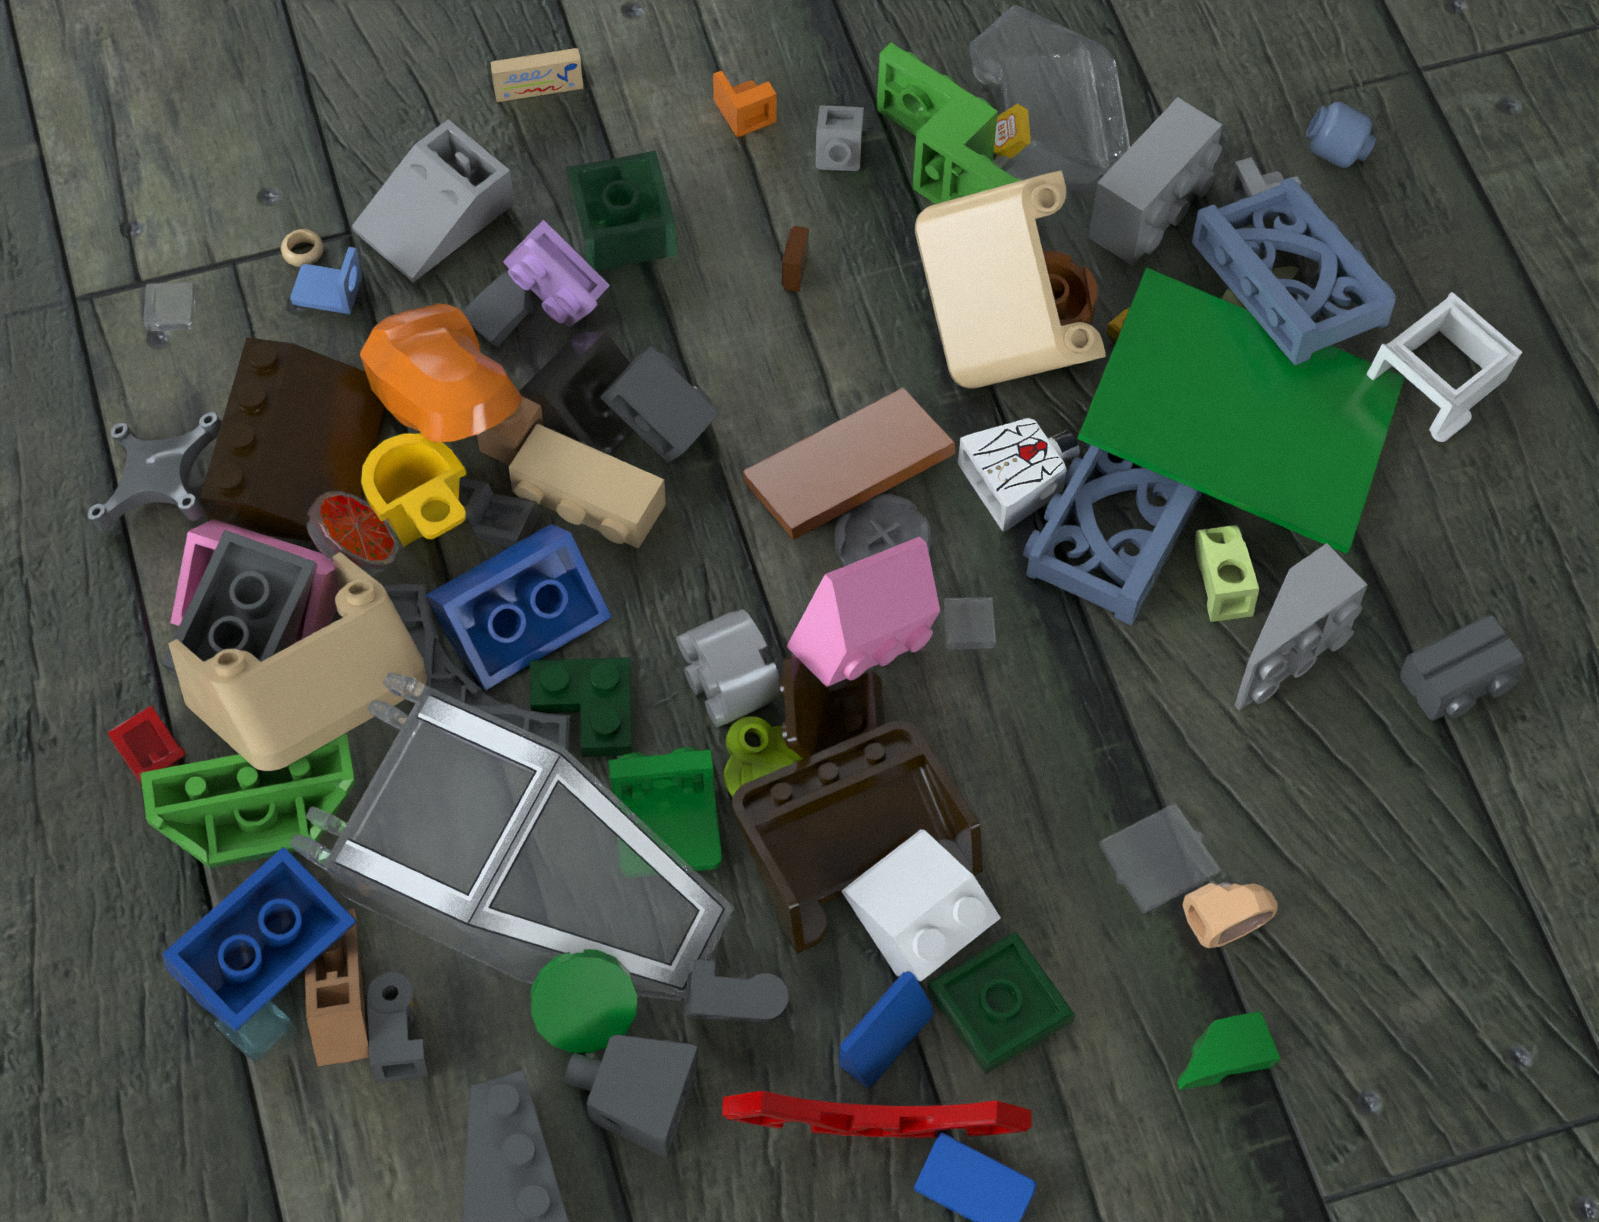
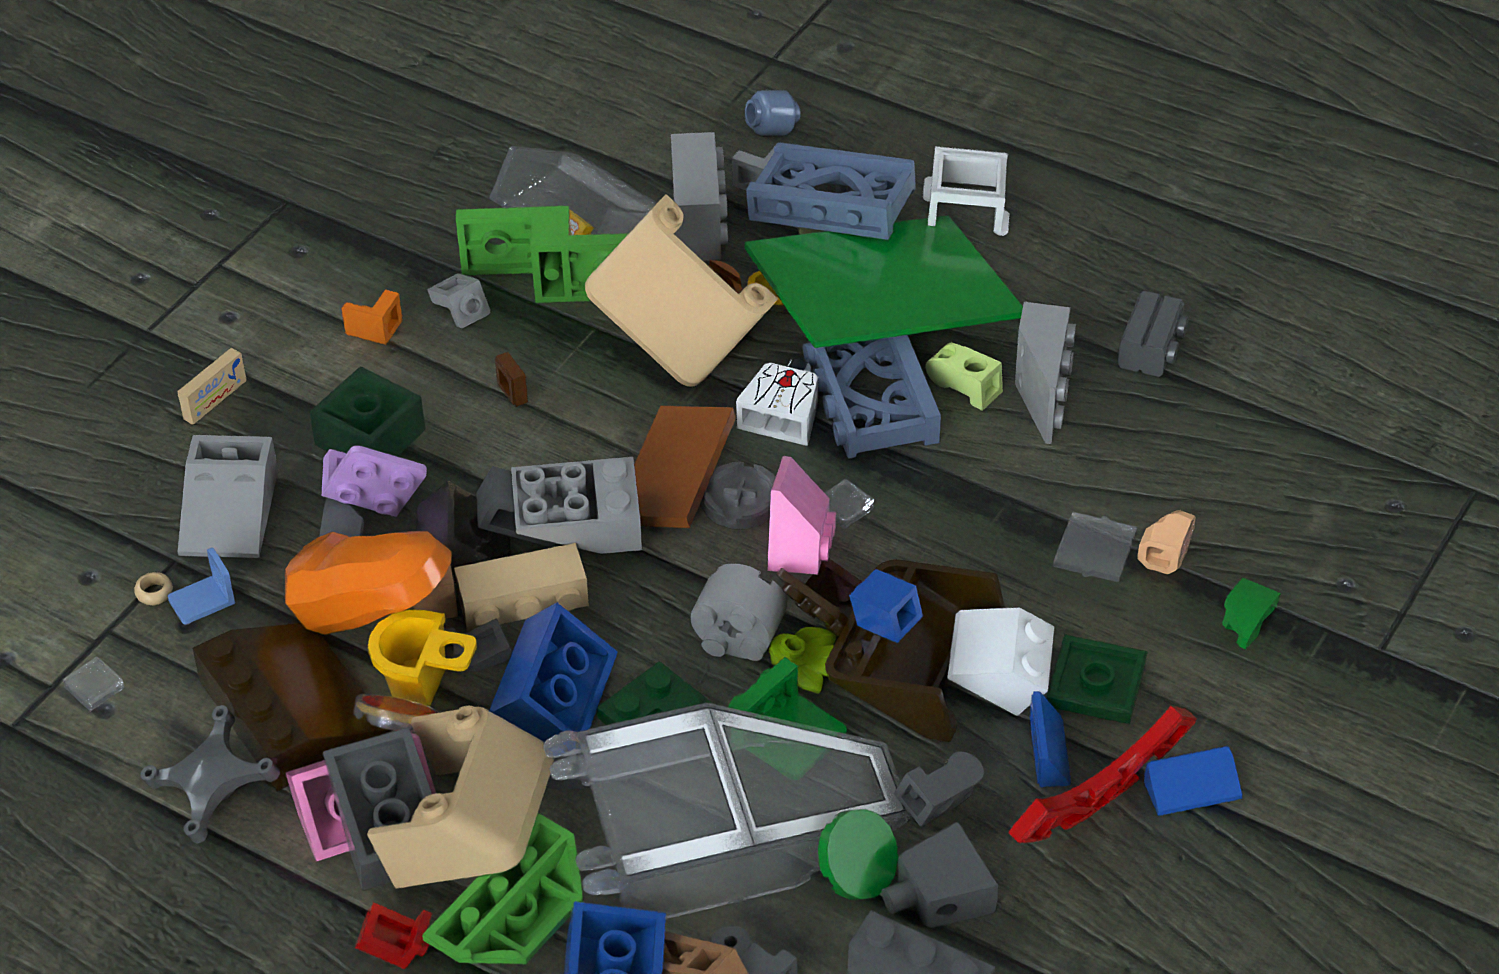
camera: 40 degrees left, 15 degrees down
none -> light grey slope [511,457,642,554]
none -> blue brick [849,569,923,643]

